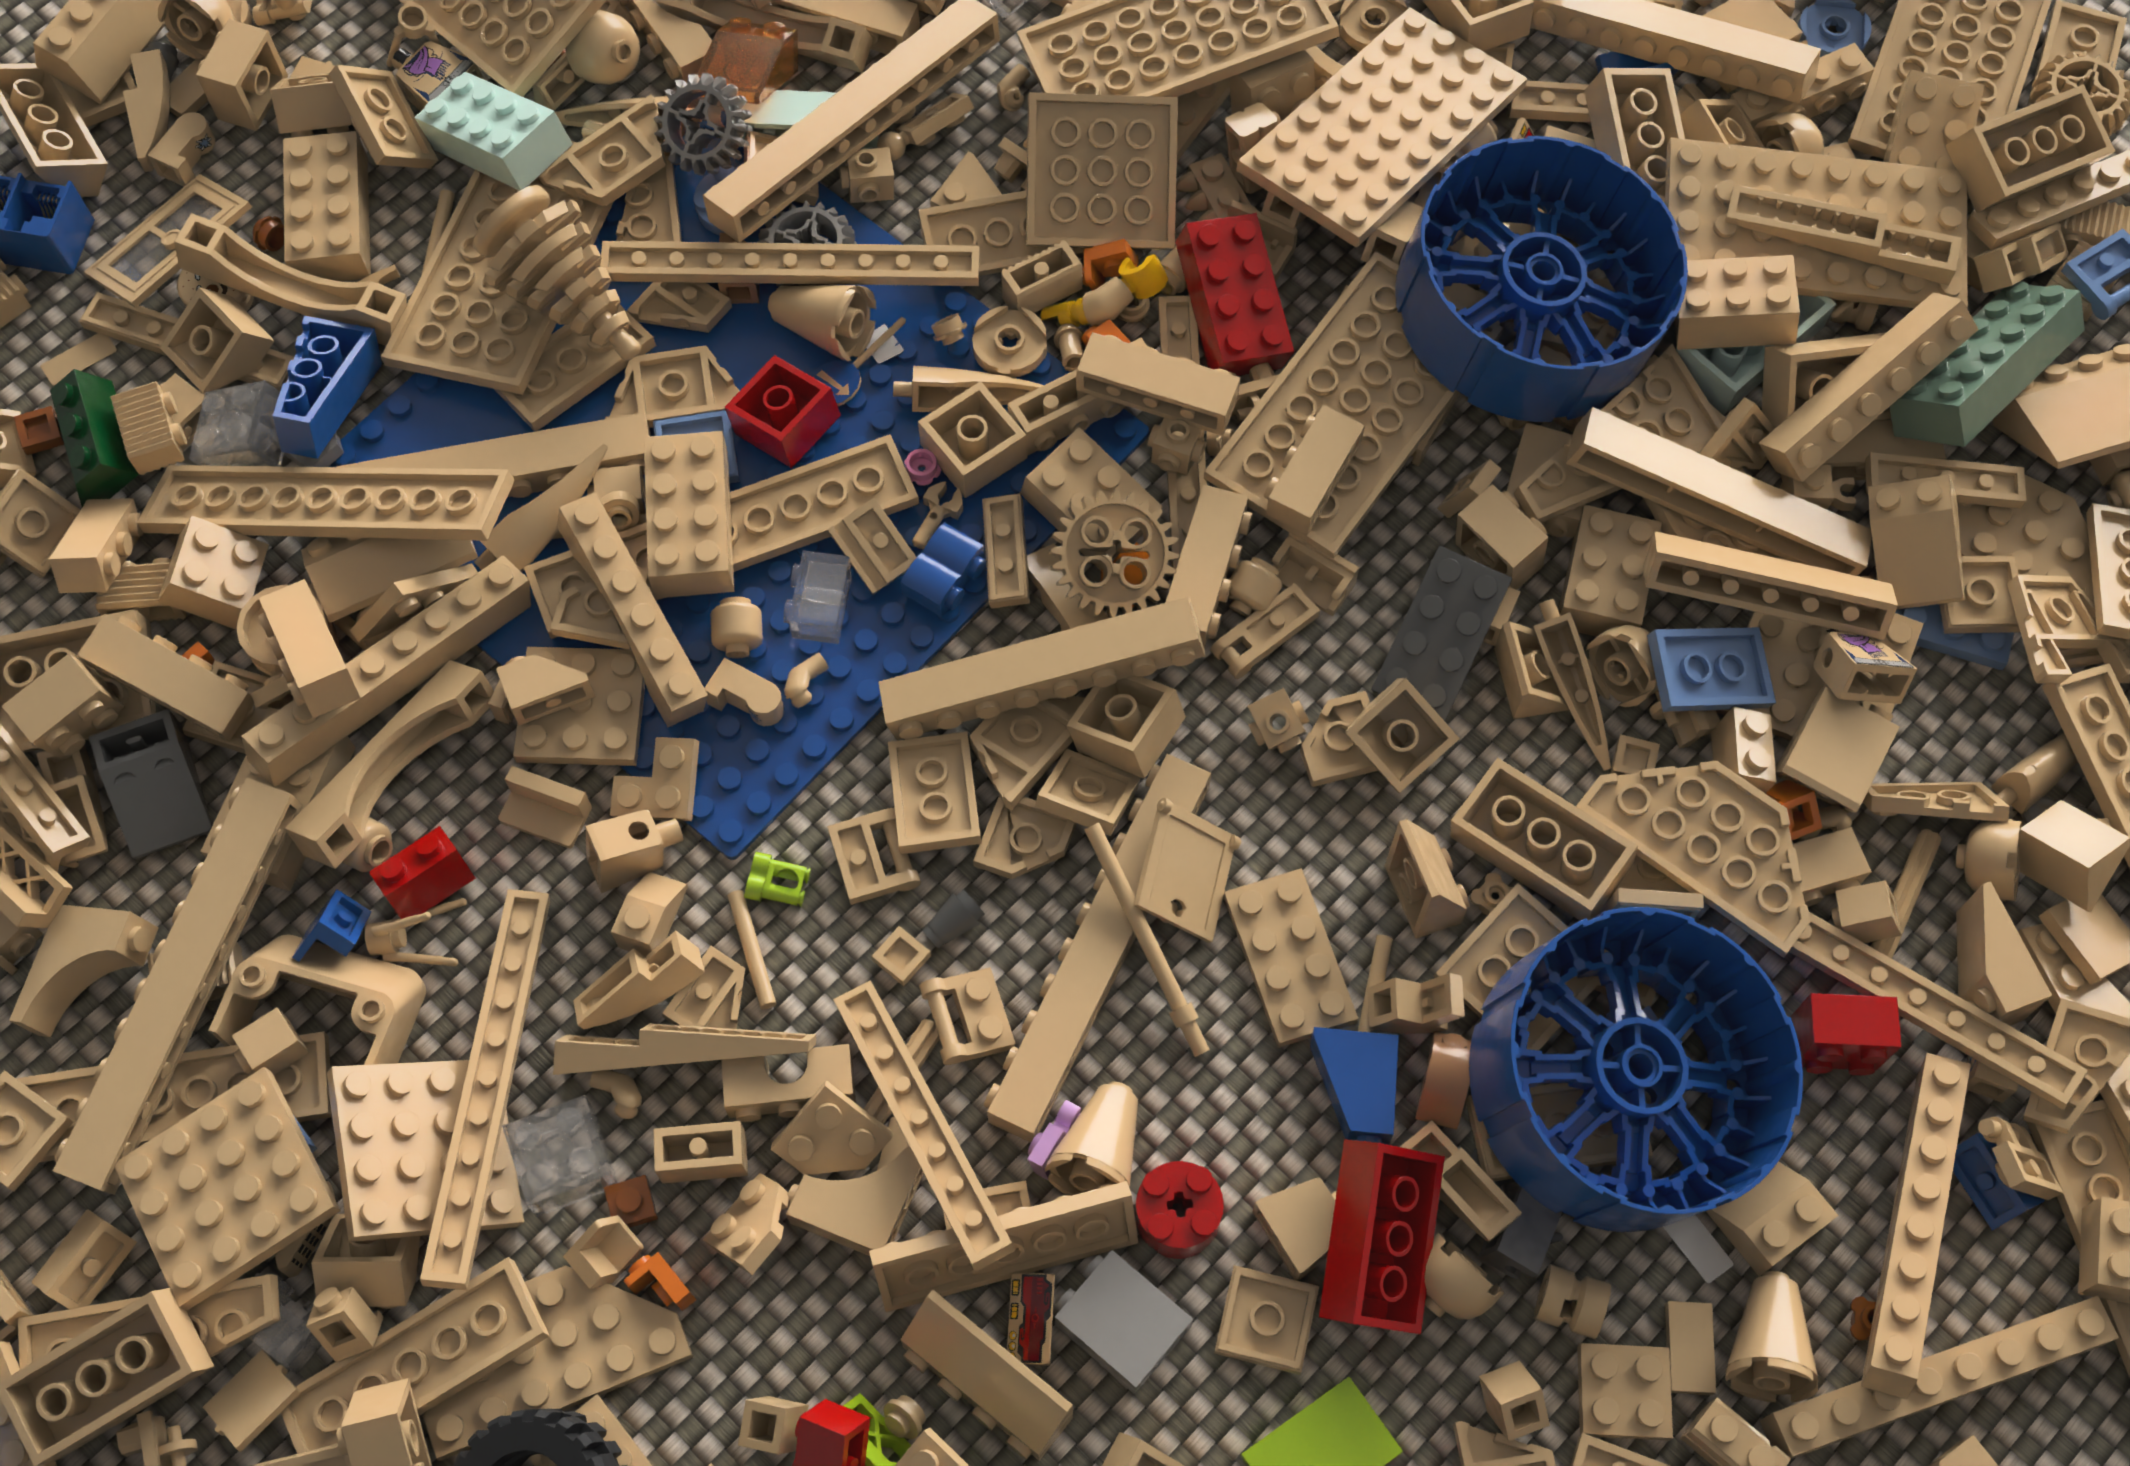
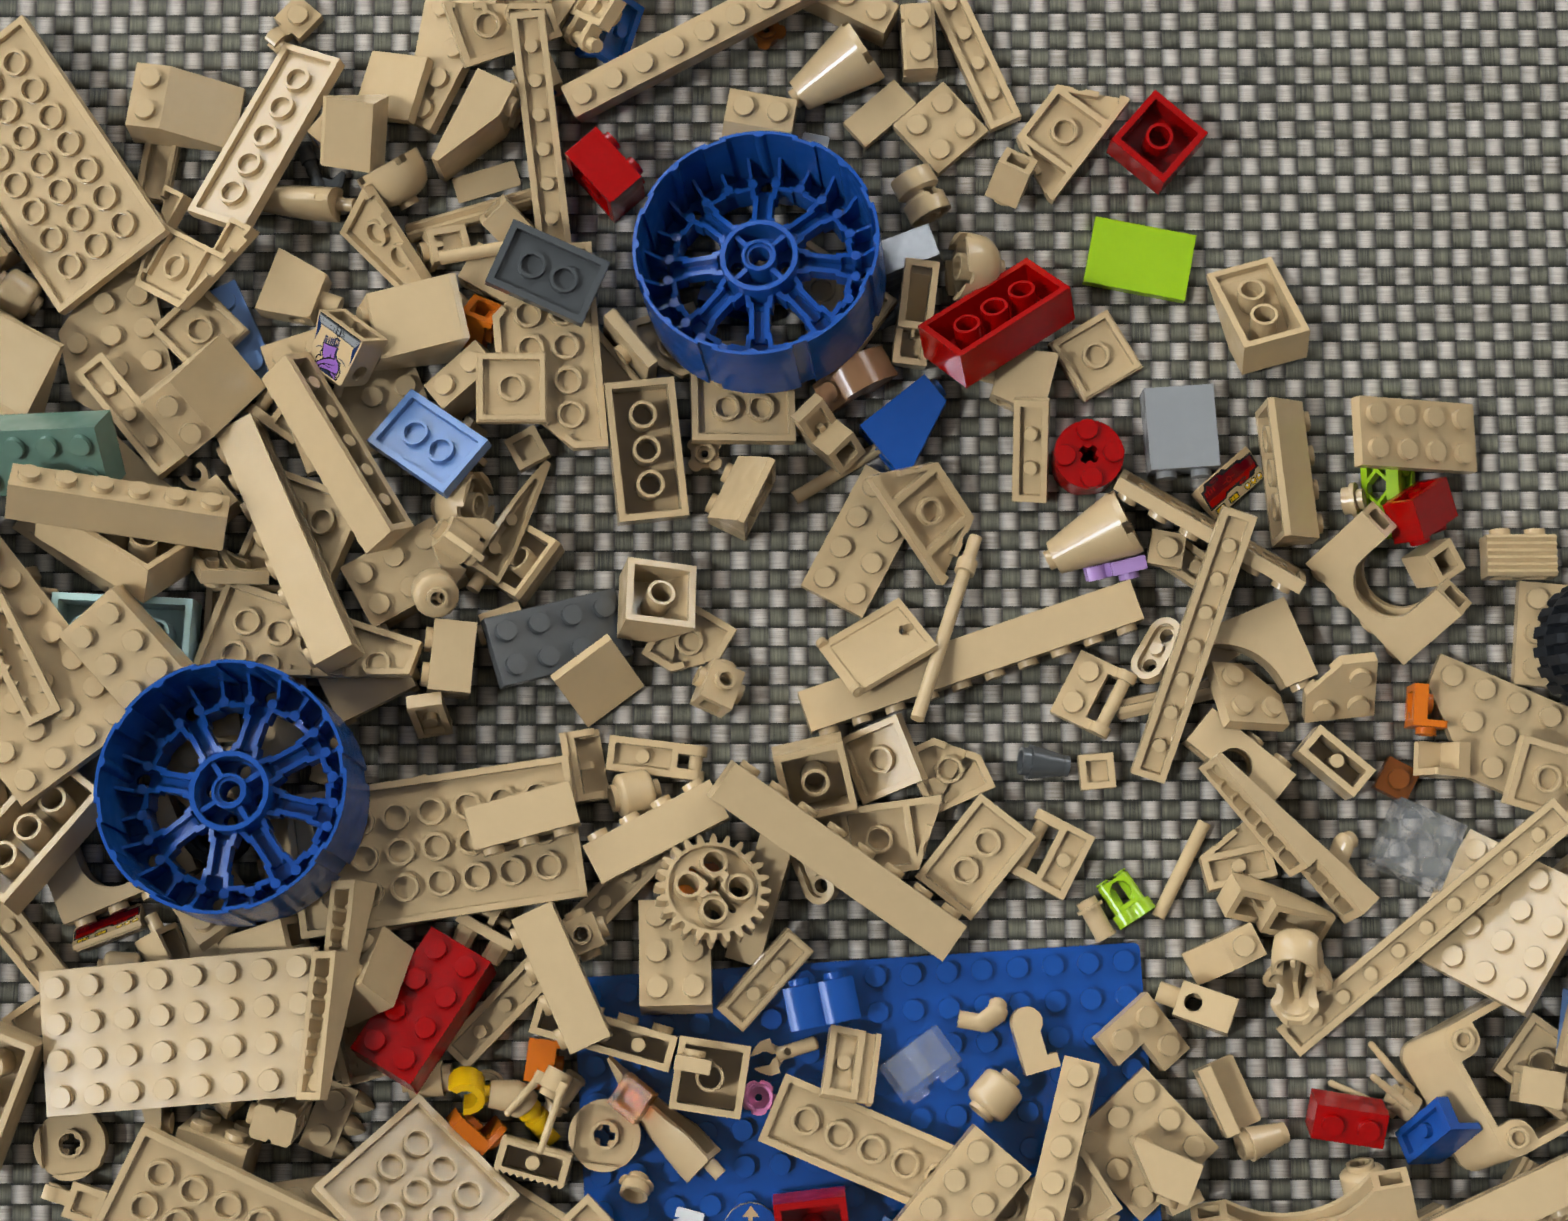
camera: 135 degrees left, 15 degrees up
none -> tan torso [255,248,344,326]
none -> tan slope [296,879,377,1101]
none -> tan brick [345,925,414,1028]
none -> tan head [411,568,459,618]
none -> tan bracket [417,223,471,273]
none -> tan brick [430,516,497,584]
none -> tan bar [438,241,503,265]
none -> tan sticker [452,160,521,203]
none -> tan tile [476,352,547,424]
none -> dark grey plate [485,219,610,327]
none -> tan plant [504,1065,574,1155]
none -> tan tile [550,634,644,727]
none -> clear orange plate [607,1072,659,1125]
none -> tan plate [673,1048,713,1076]
none -> tan wing [865,462,974,585]
none -> tan plate [1012,397,1050,503]
none -> tan pin [1077,895,1116,943]
none -> tan plate [1131,617,1180,684]
none -> tan plate [1146,528,1186,571]
none -> tan cone [1233,1122,1290,1162]
none -> tan head [1262,928,1333,1026]
none -> tan arch [1305,501,1472,665]

